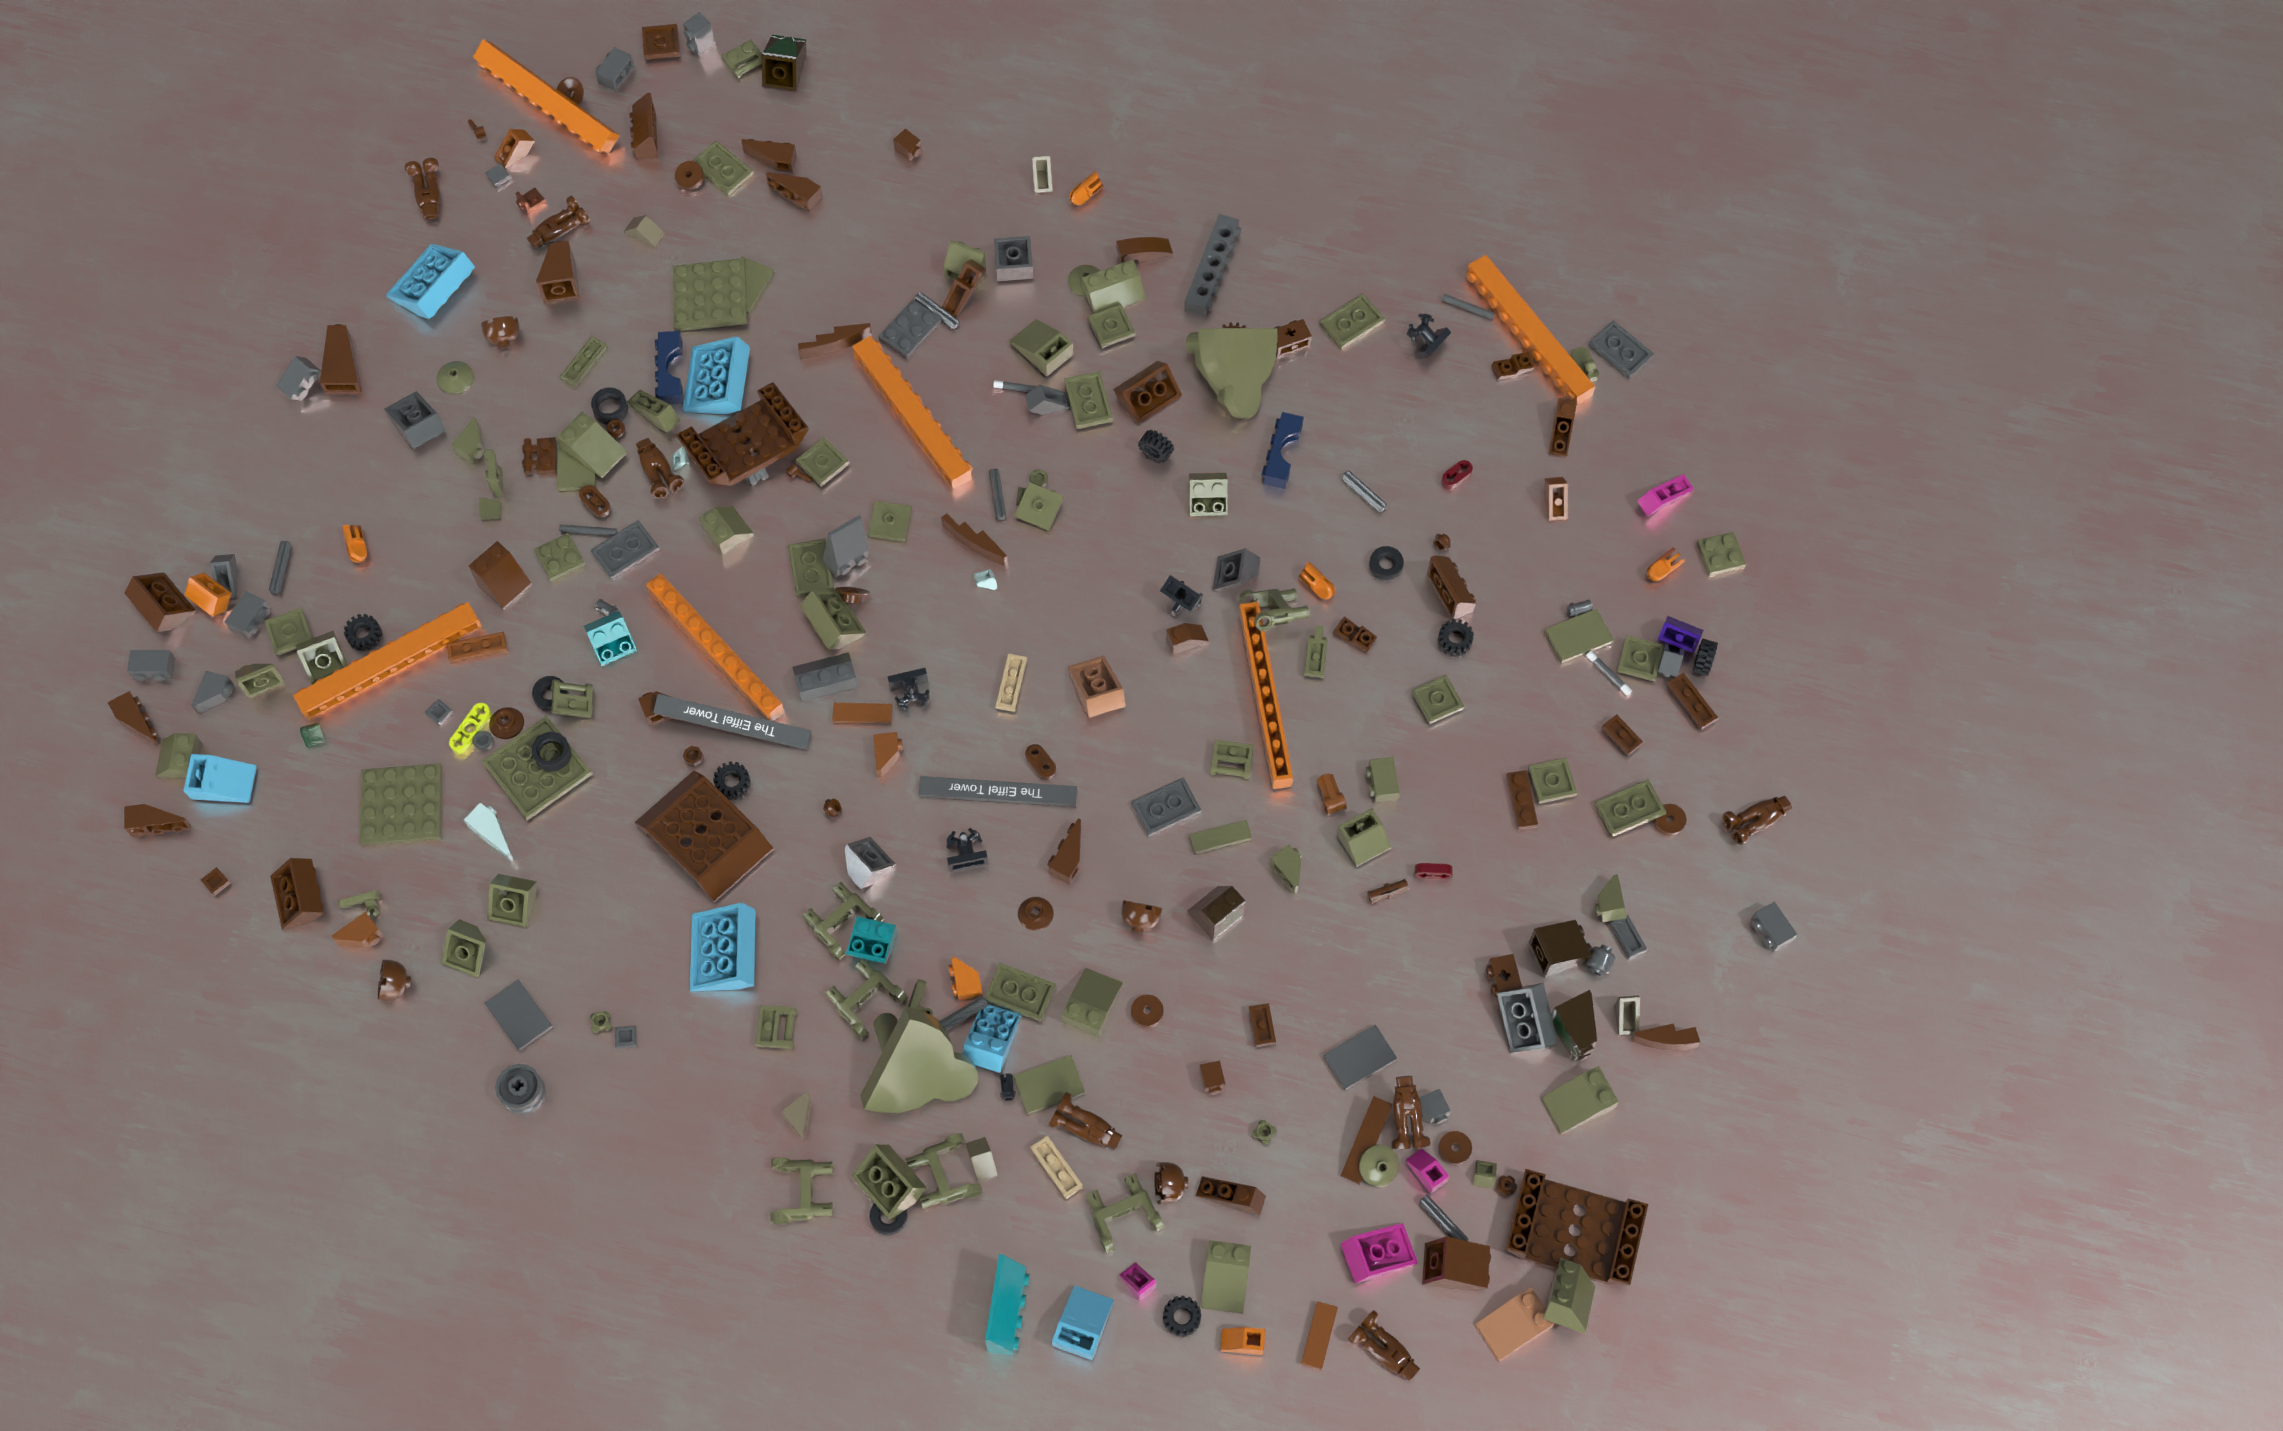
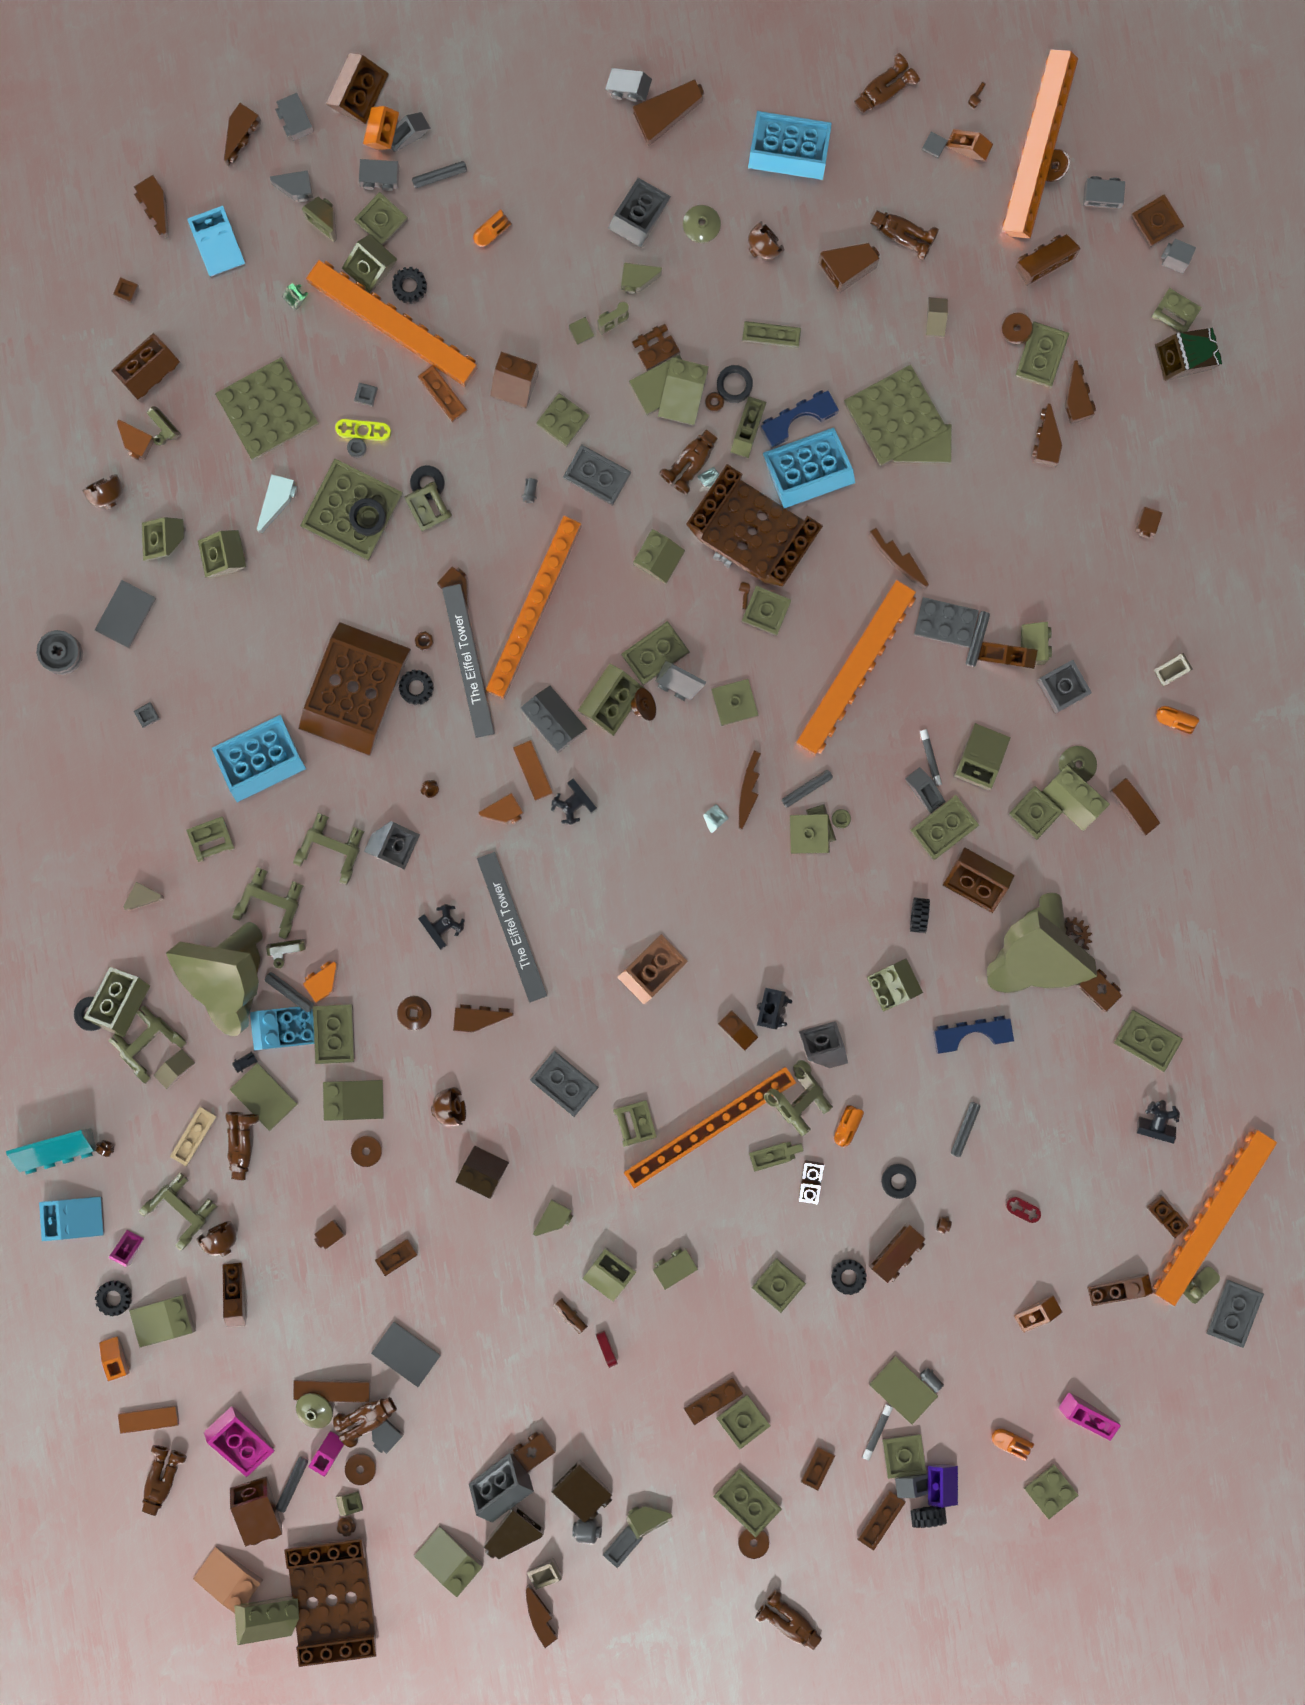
camera: 65 degrees right, 20 degrees up
olive slope [155,733,202,779] -> none
reddish brown piece [489,707,524,739] -> none
copper bracket [515,188,546,214] -> none
dark grey bar [559,524,617,536] -> none
reddish brown plate [579,485,611,518] -> none
teal slope [584,611,637,666] -> none
olive plate [590,1011,612,1033] -> none
olive connector [770,1157,833,1224] -> none
teal slope [846,916,897,964] -> none
tan plate [996,654,1027,712] -> none
reddish brown plate [1025,744,1056,780] -> none
dark grey brick [1184,214,1241,317] -> none
olive tile [1189,820,1252,854] -> none
olive plate [1252,1120,1277,1144] -> none
dark orange piece [1317,773,1347,815] -> none
dark grey bar [1442,294,1495,320] -> none
dark grey brick [1751,901,1798,952] -> none
none -> reddish brown plate [96,1140,114,1157]

